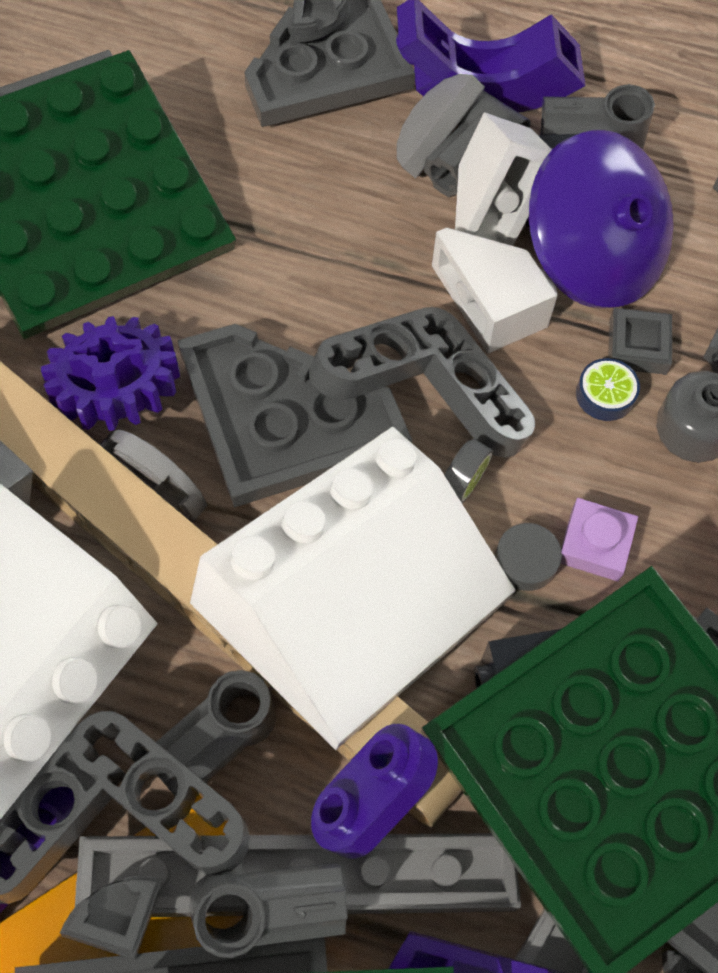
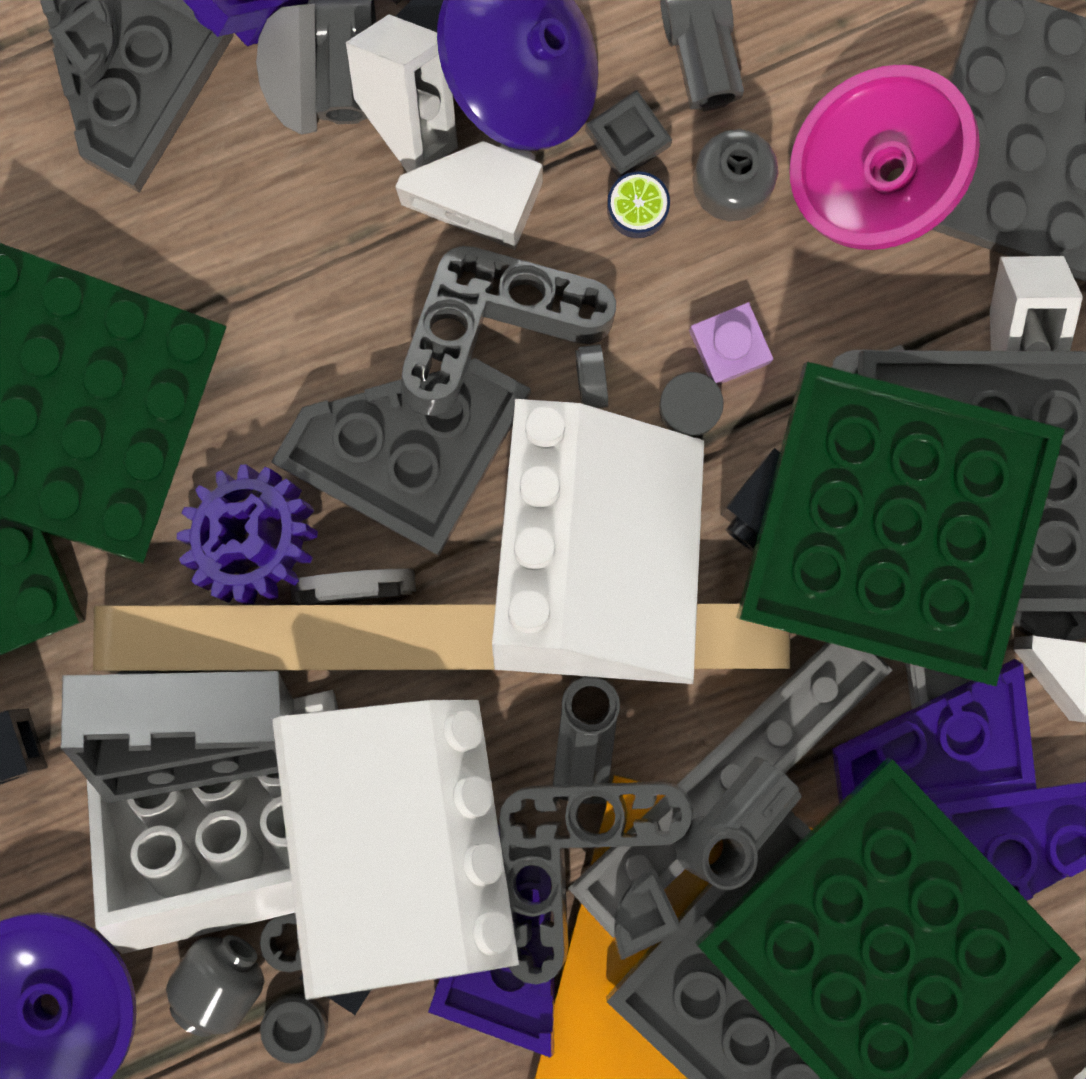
camera: 35 degrees left, 20 degrees up
dark purple plate [311,724,438,859] -> none

